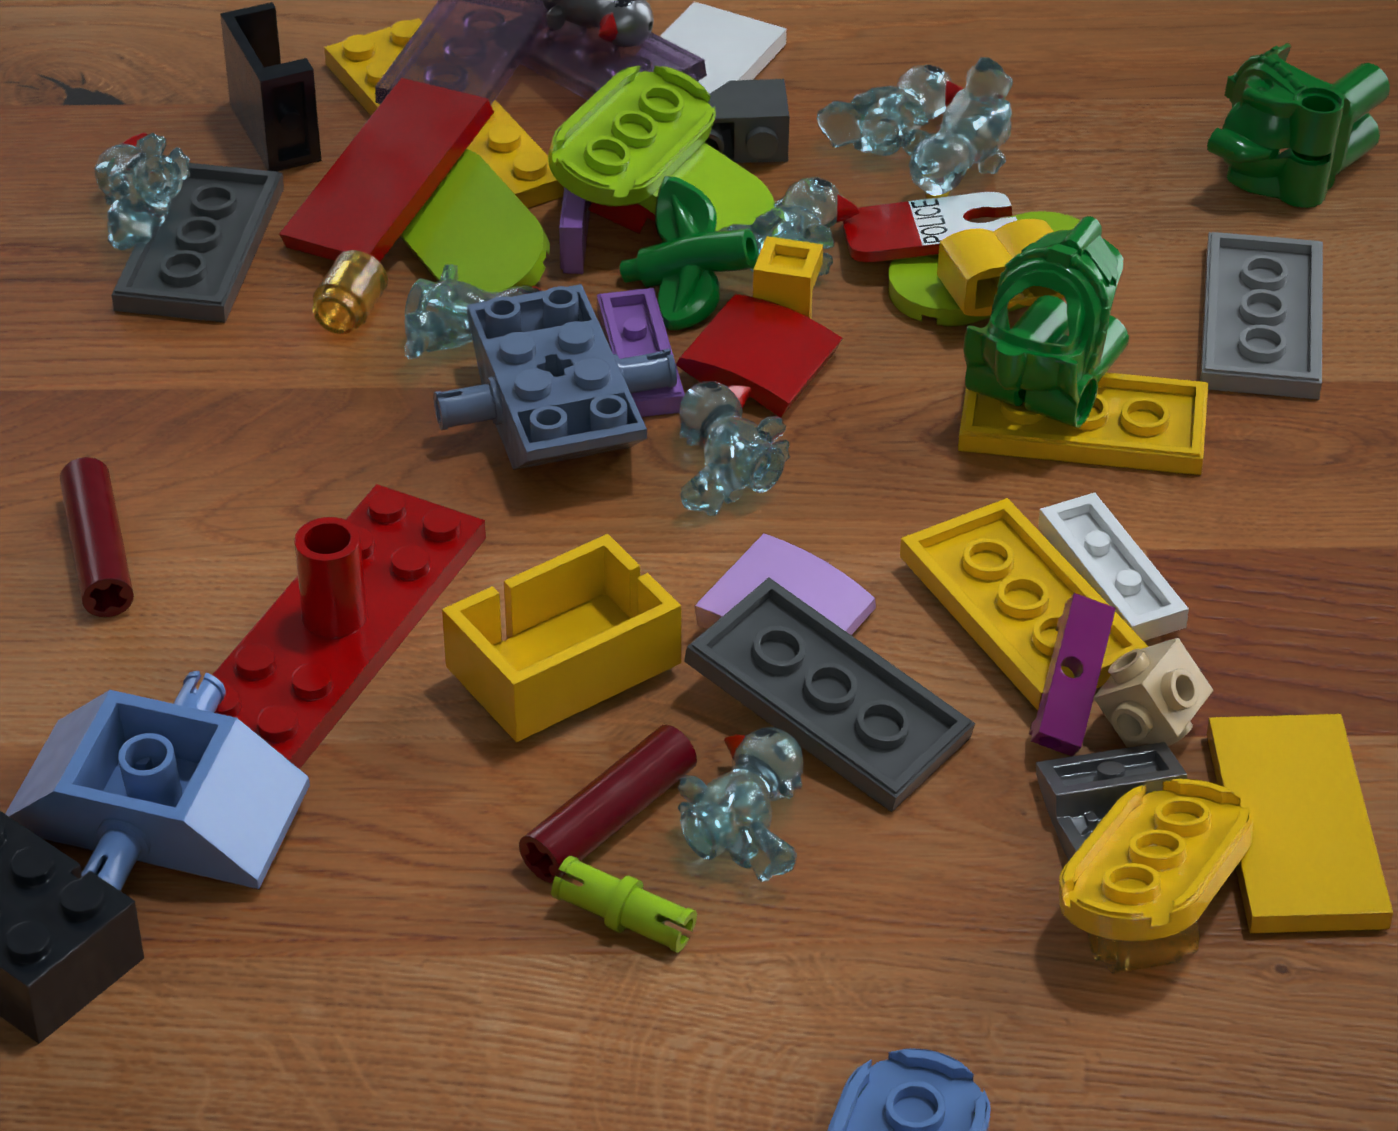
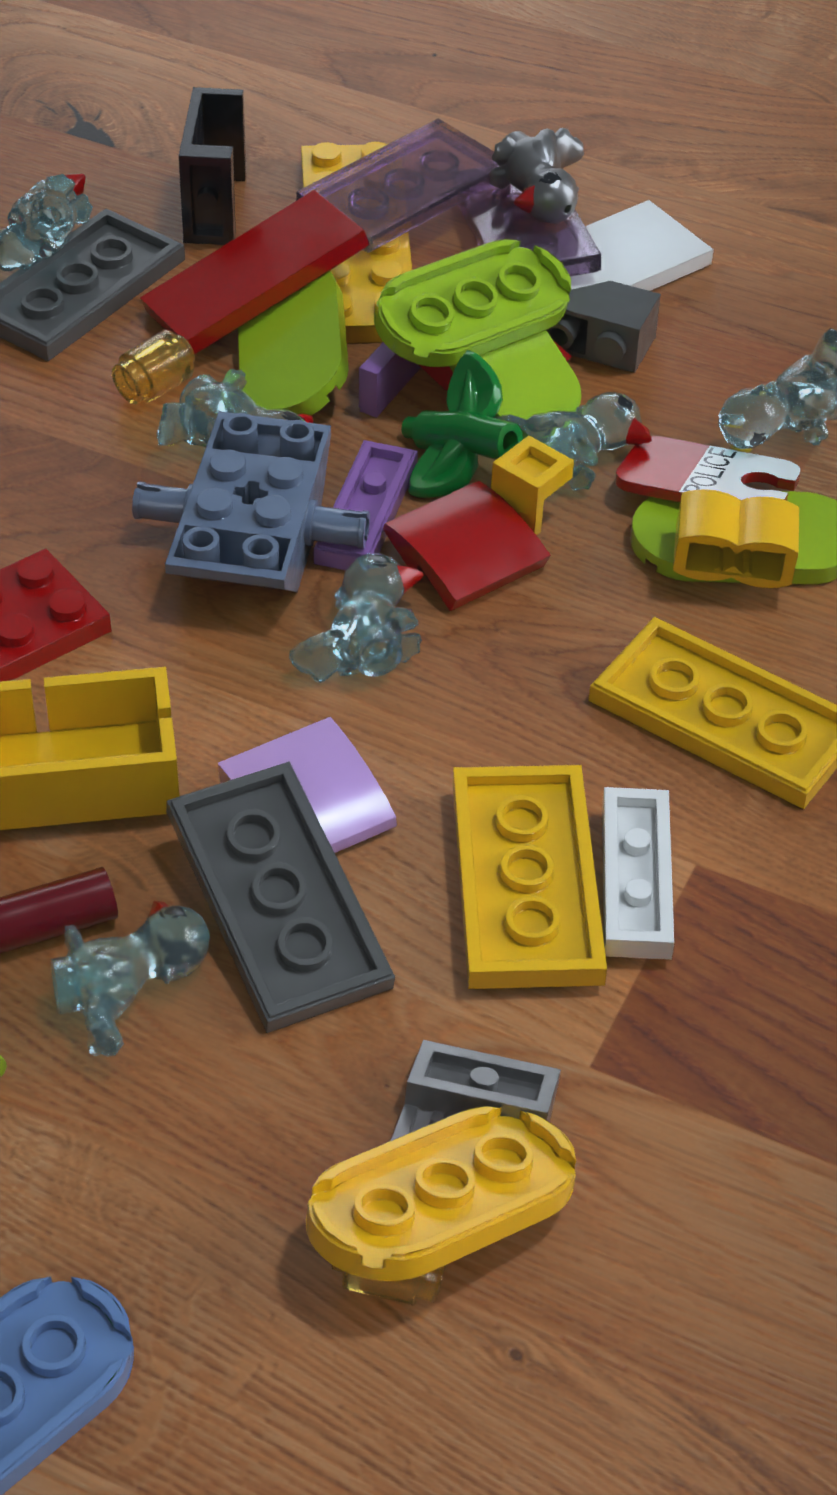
camera: 25 degrees right, 5 degrees up
clear light blue animal [817,65,969,157] -> none
green helmet [963,216,1129,427] -> none
magenta piece [1029,593,1116,756] -> none
tan brick [1094,638,1214,748] -> none
yellow tile [1207,714,1393,933] -> none

